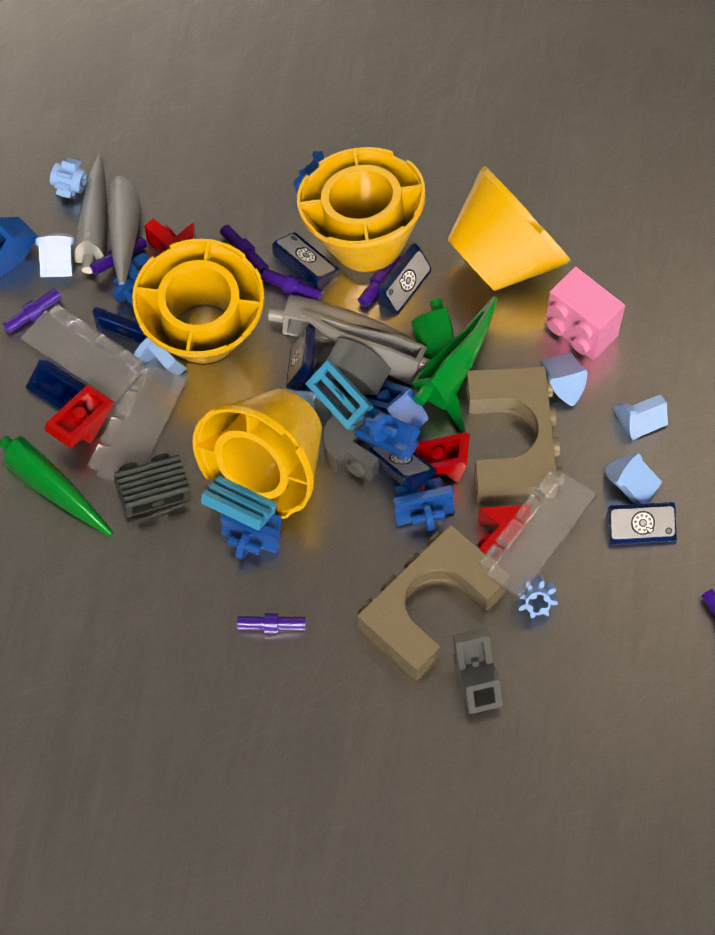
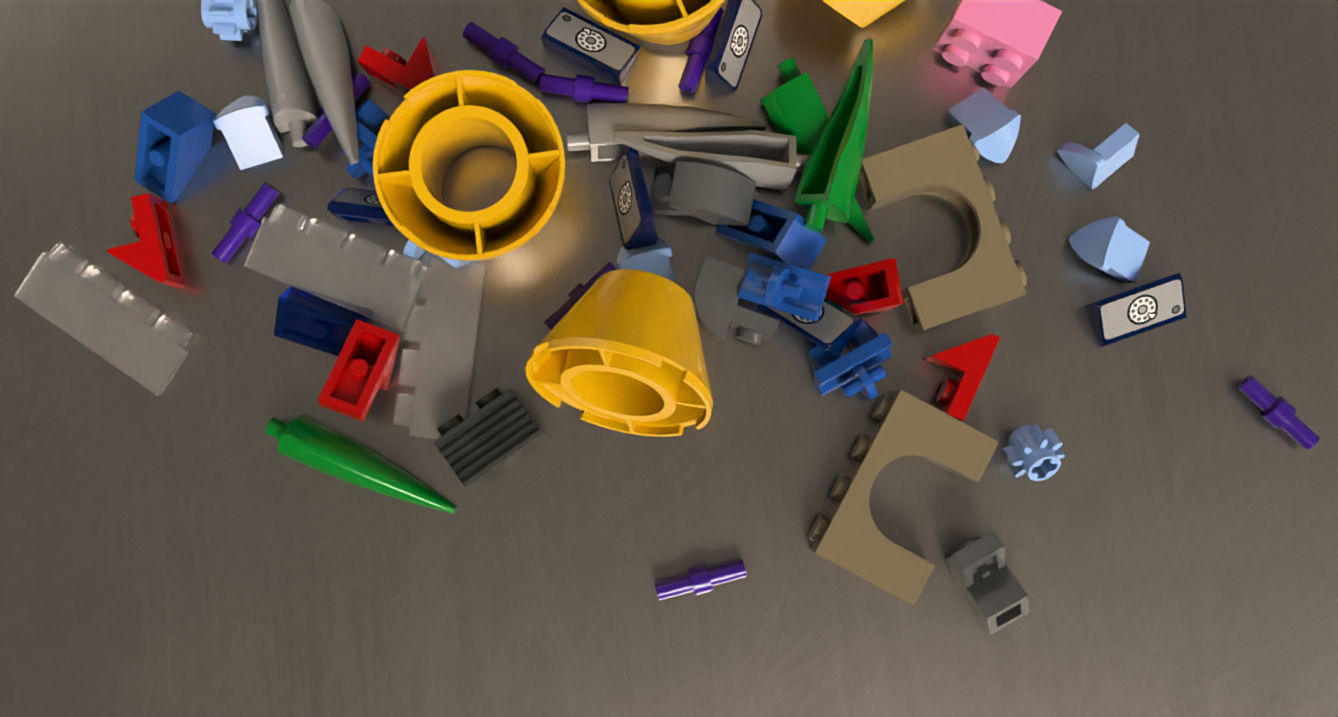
camera: 15 degrees left, 20 degrees up
dark azure tile [201,475,277,531] -> none
blue hips [220,514,282,560] -> none
dark azure tile [305,360,374,431] -> none
clear windscreen [479,471,597,598] -> none

